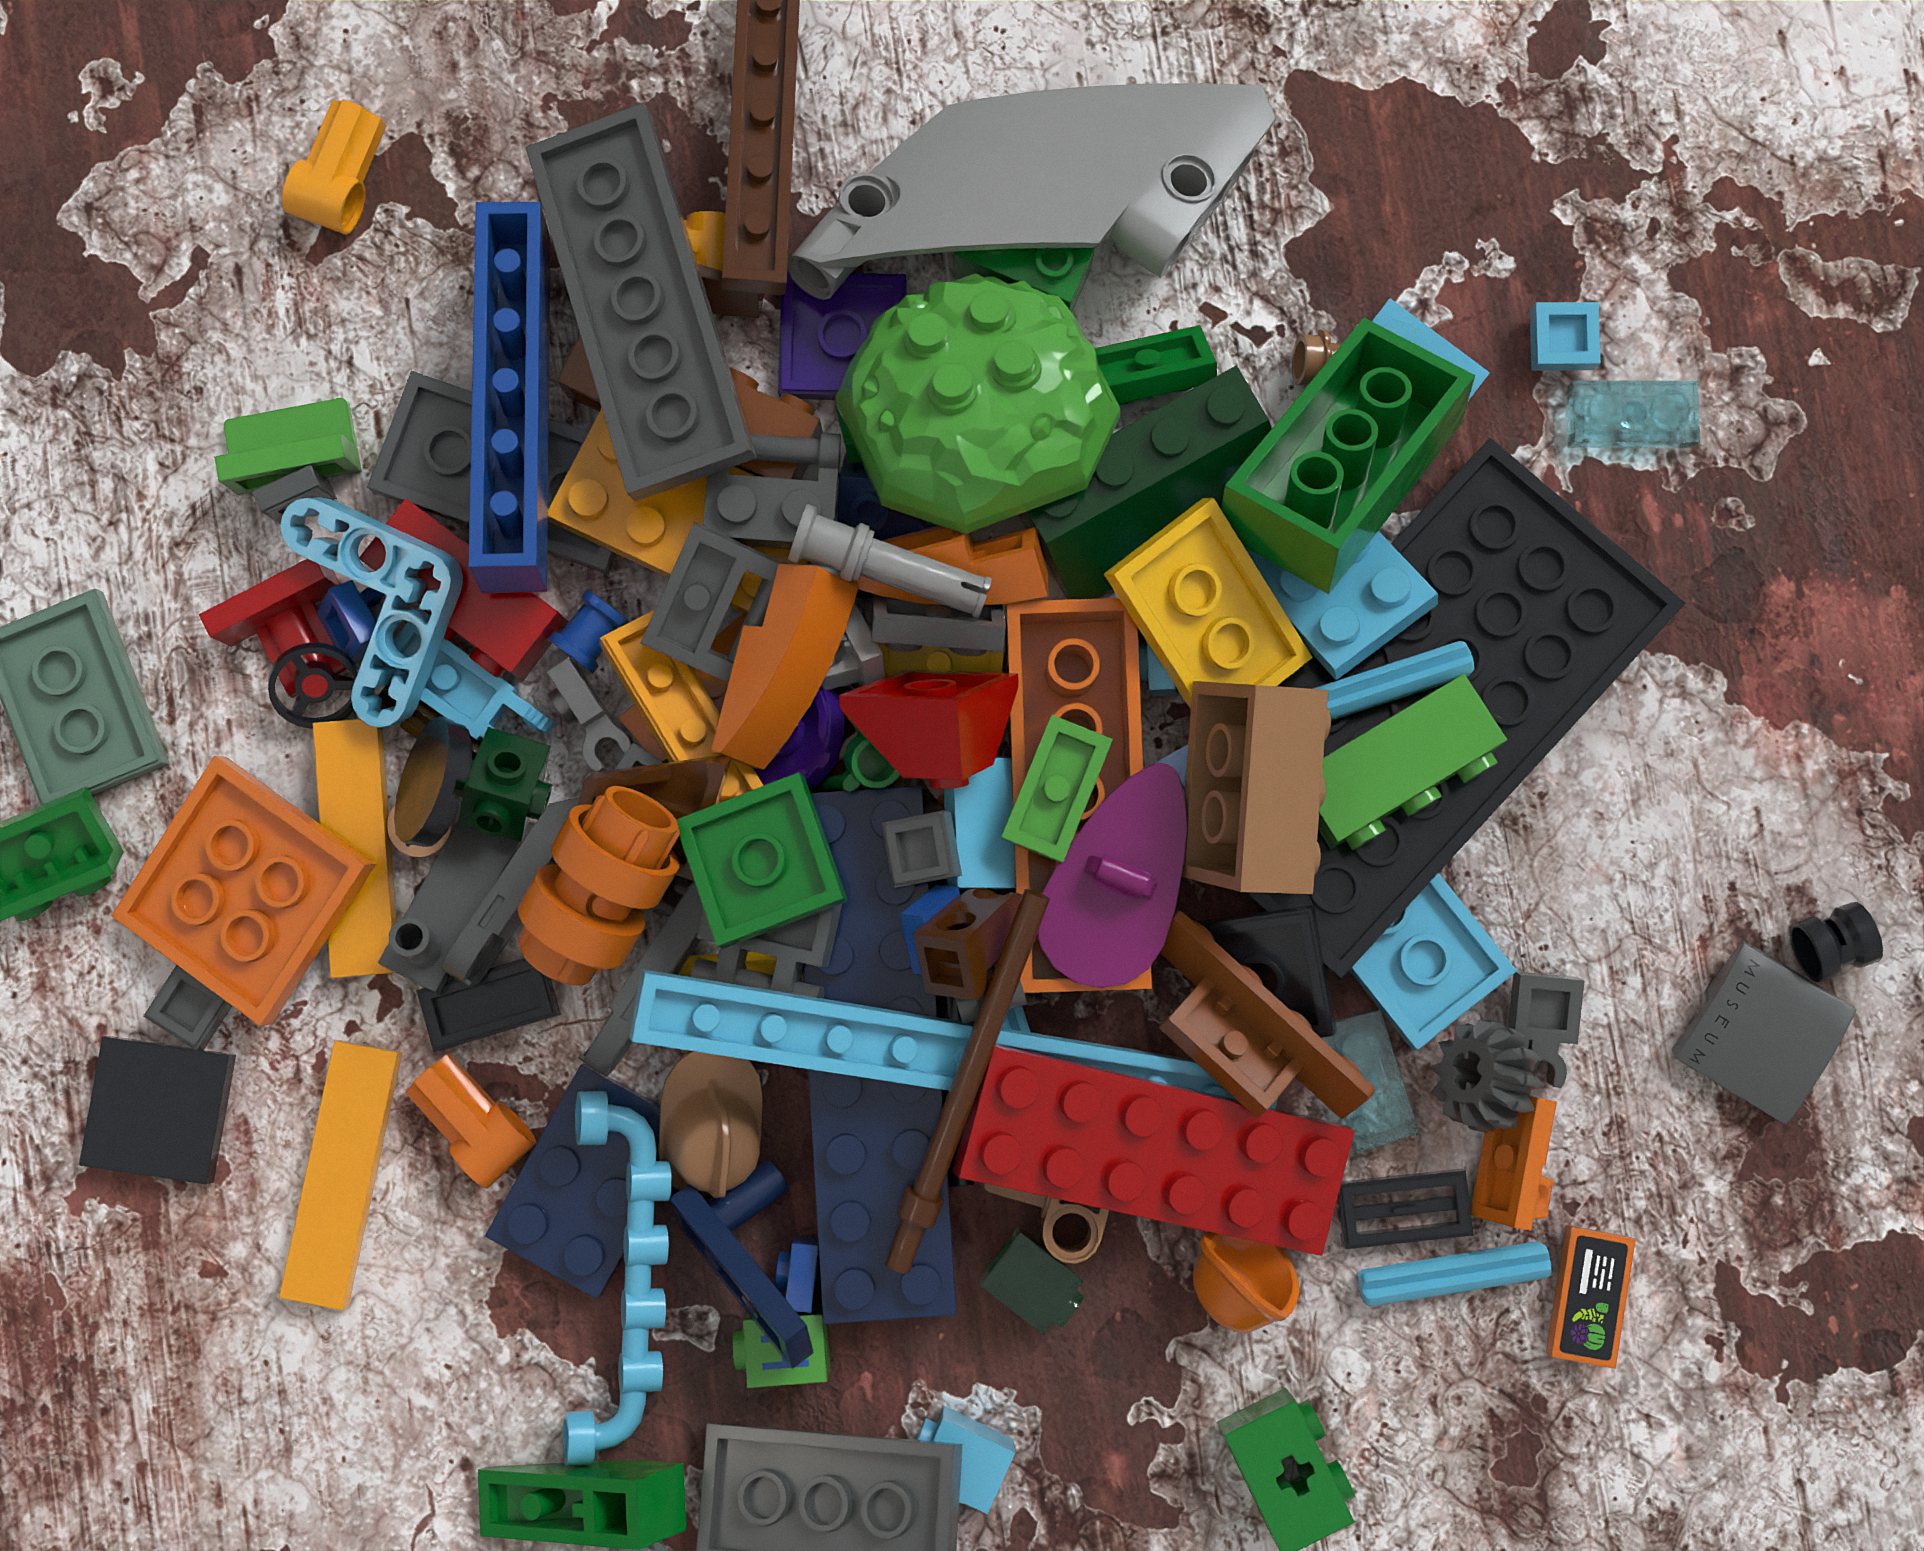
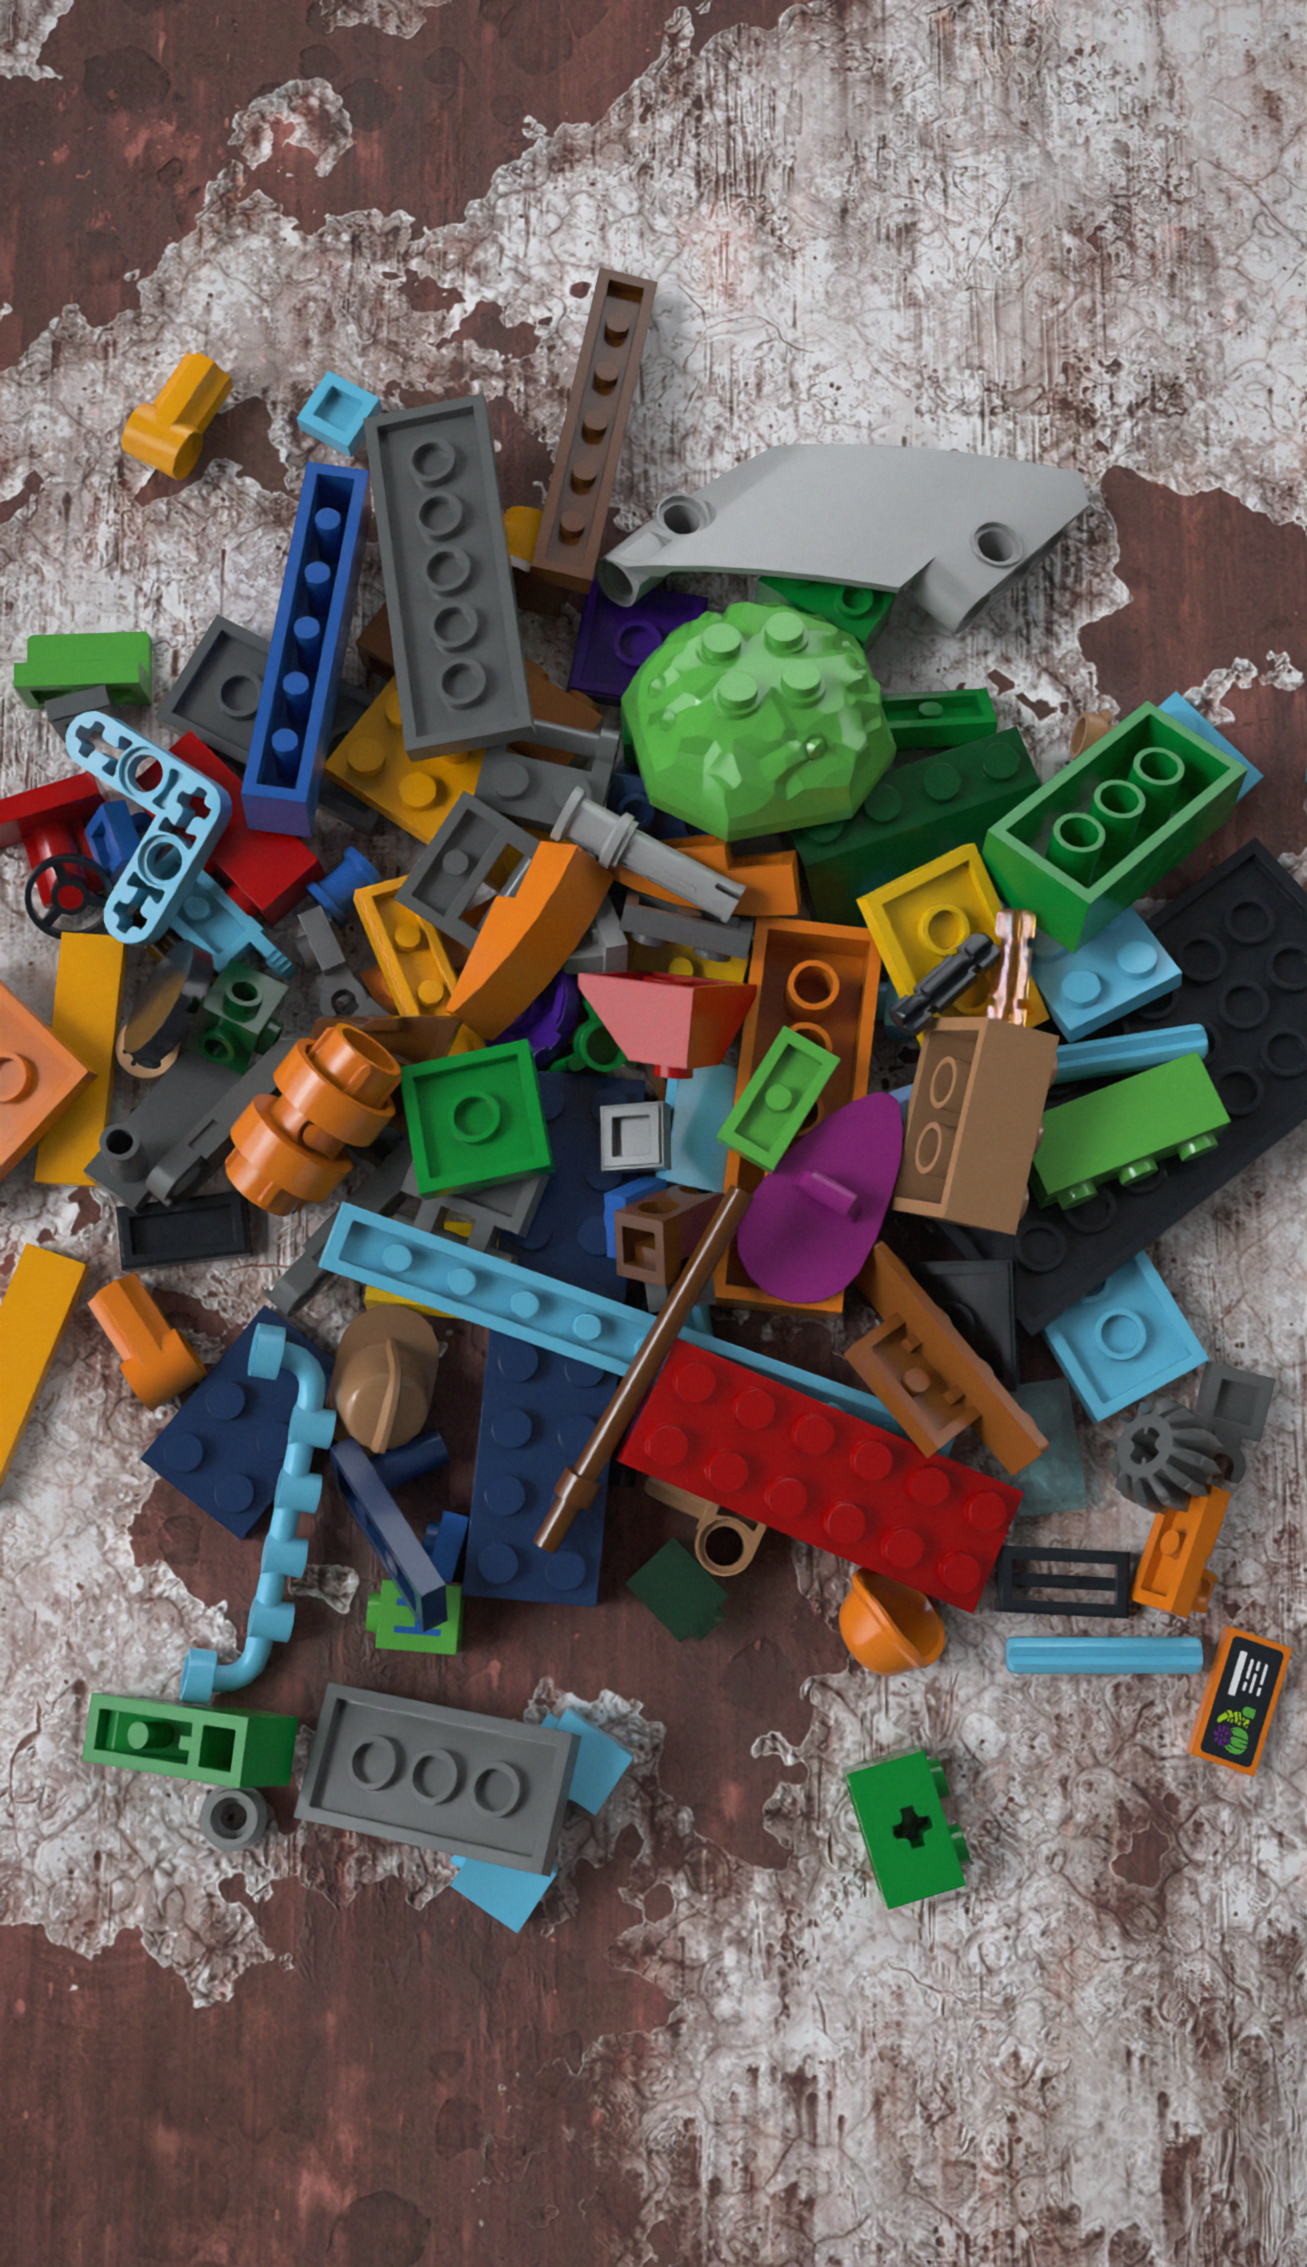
camera: 10 degrees right, 5 degrees down
none -> medium azure plate [297,370,382,458]
none -> black axle [889,933,1001,1036]
none -> clear orange axle [987,908,1036,1027]

